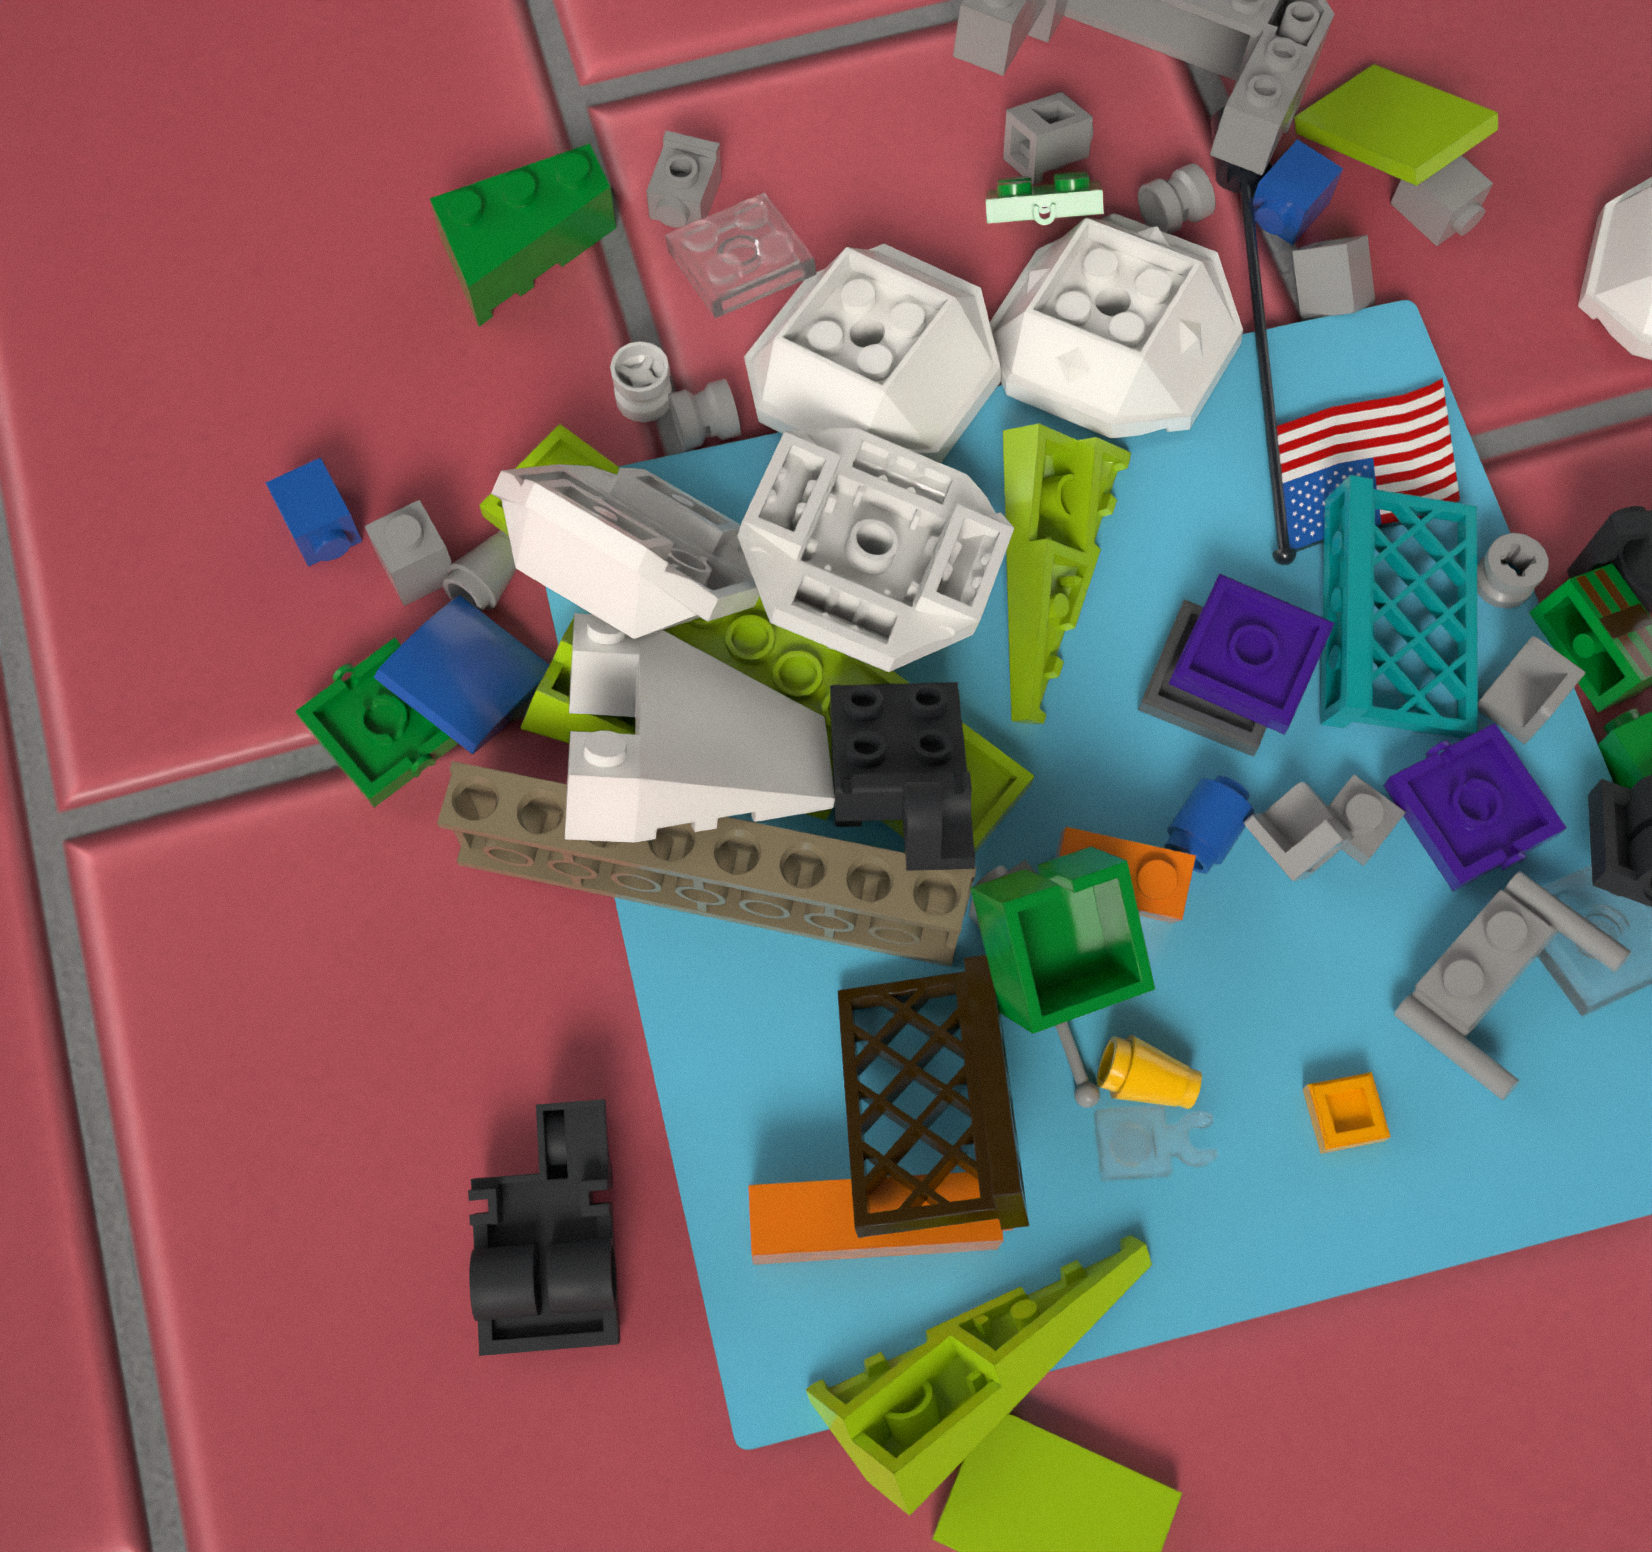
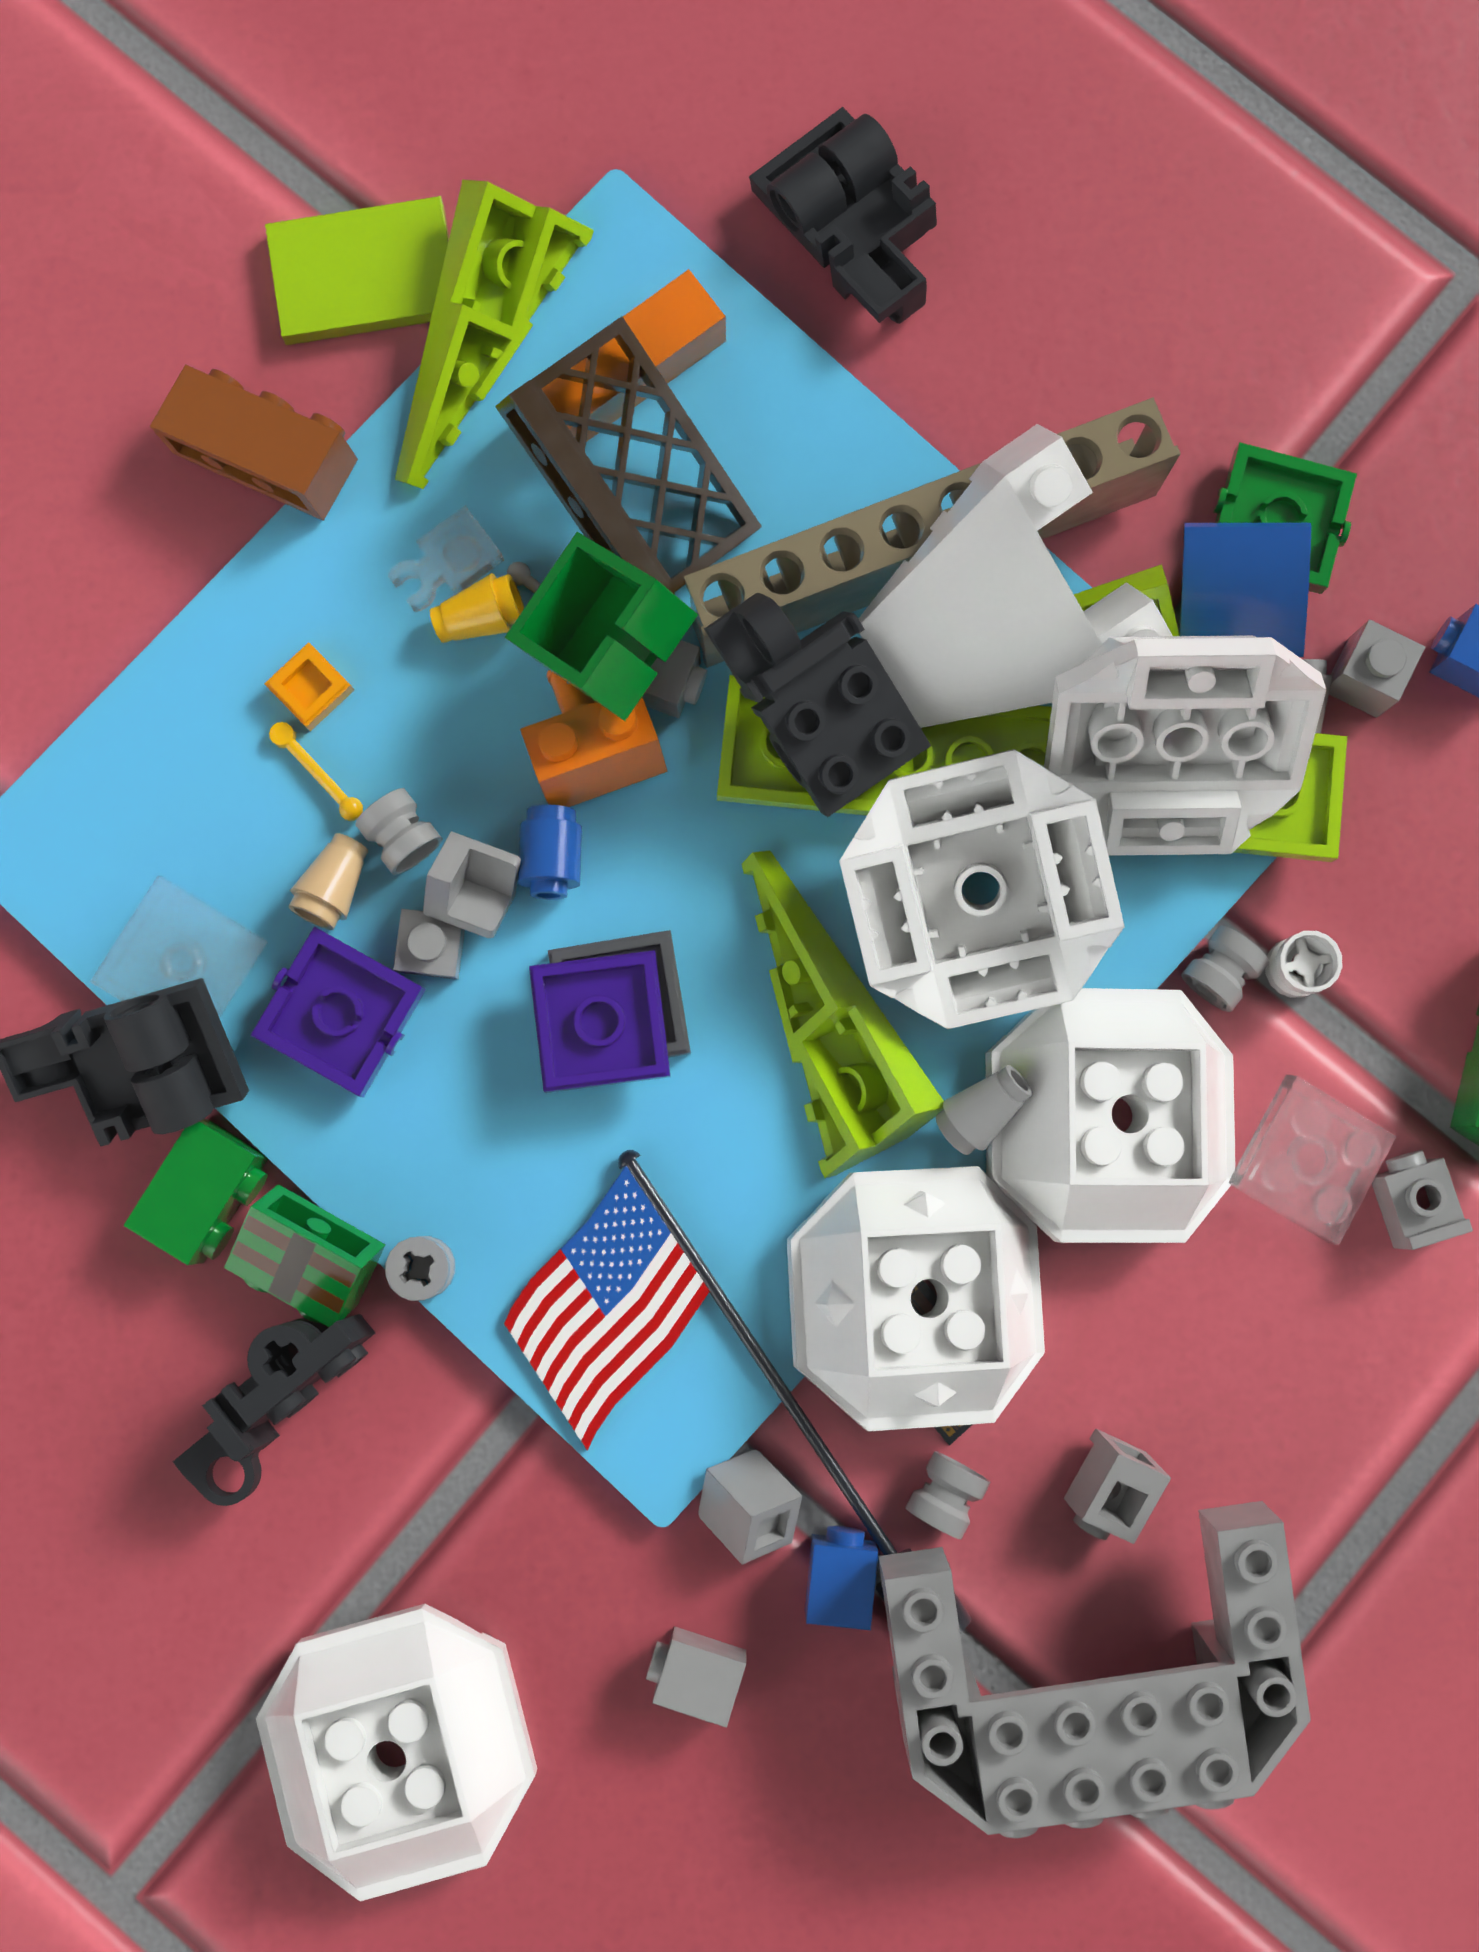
camera: 150 degrees right, 15 degrees up
plate [986,172,1104,225] -> none
lime tile [1294,64,1498,186] -> none
teal fence [1320,475,1478,738] -> none
light grey plate [1394,871,1632,1101] -> none
light grey panel [1478,636,1586,744] -> none
none -> dark orange brick [150,364,358,521]
none -> yellow hinge [269,722,363,821]
none -> tan cone [288,833,368,930]
none -> light grey wheel [355,788,442,875]
none -> light grey cone [936,1065,1032,1155]

